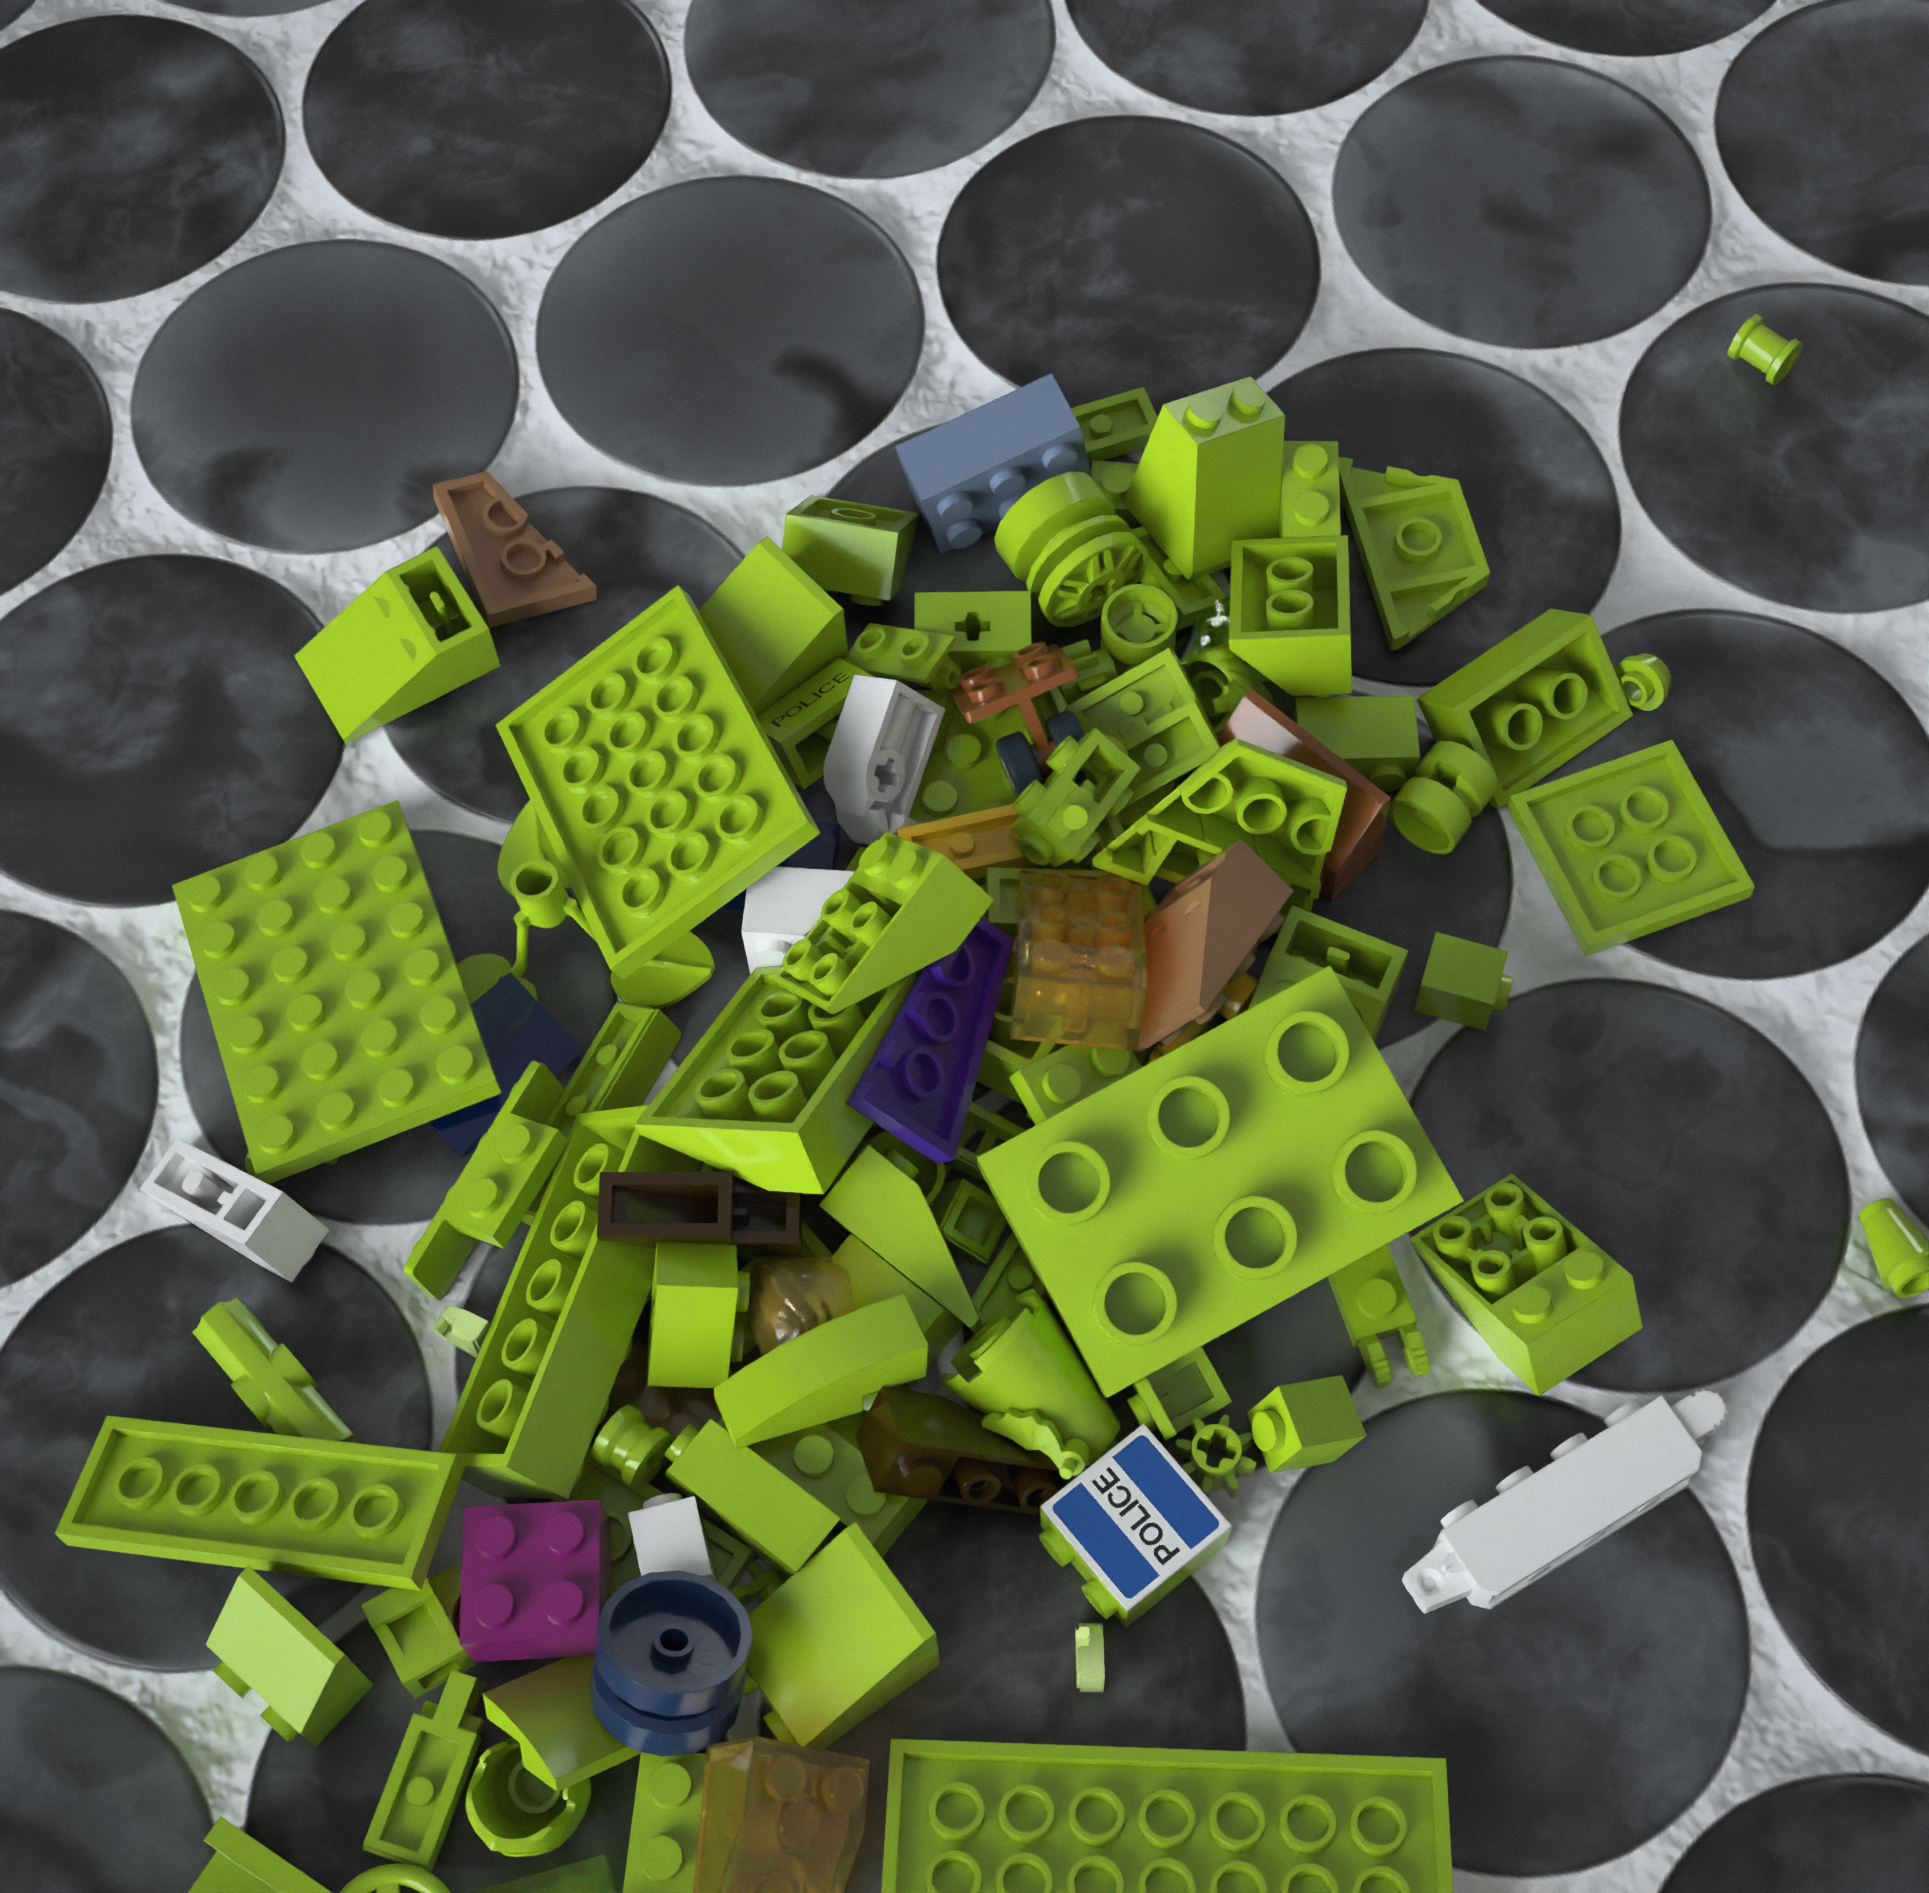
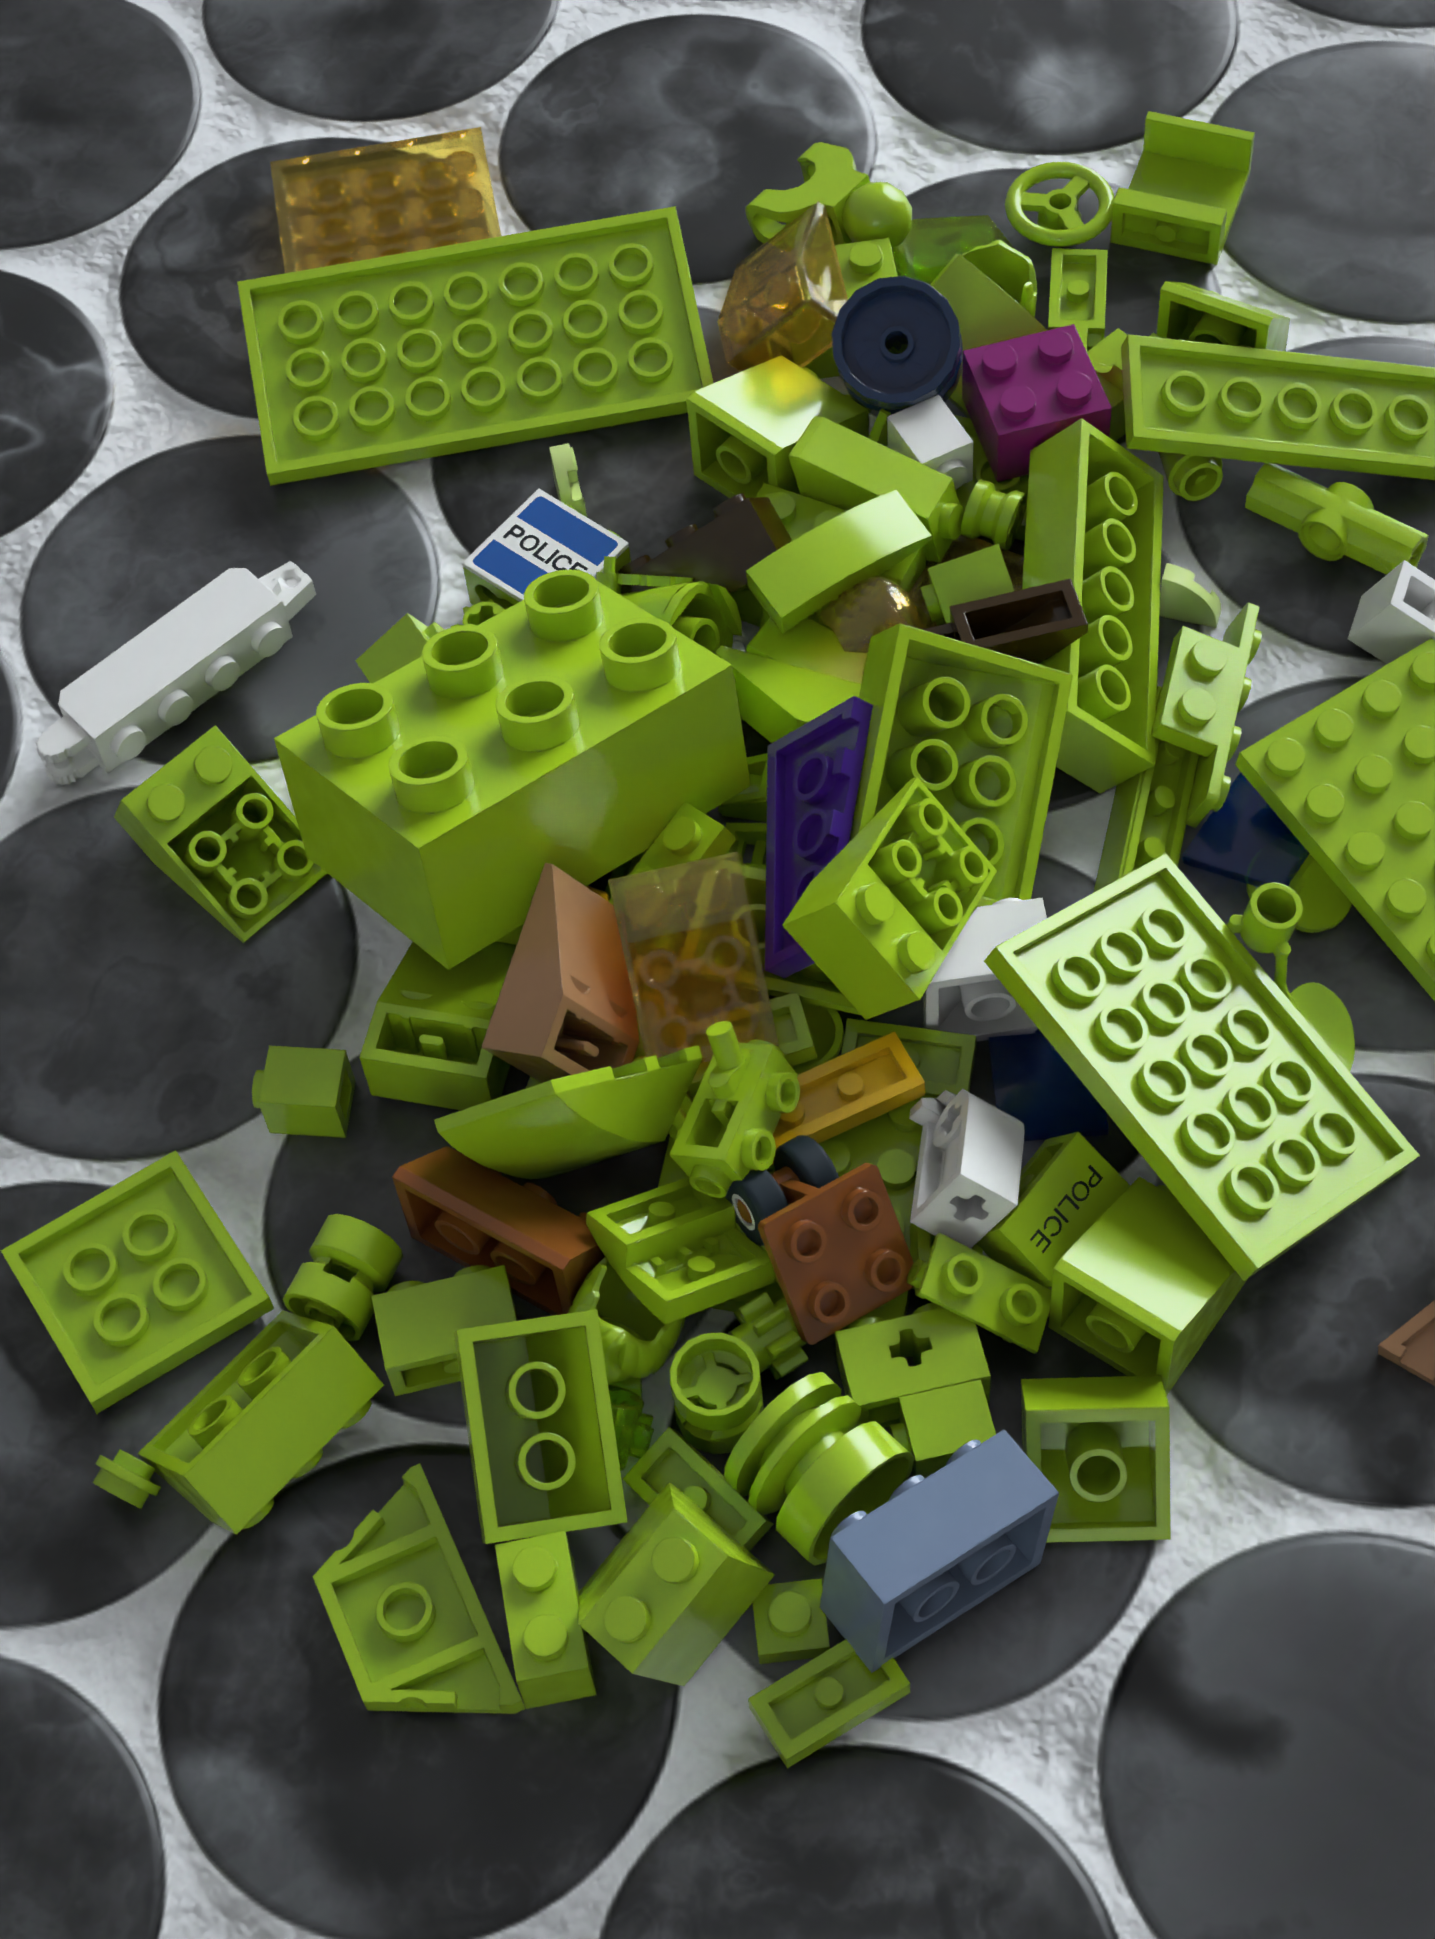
camera: 170 degrees right, 5 degrees down
none -> lime brick [889,1379,996,1478]

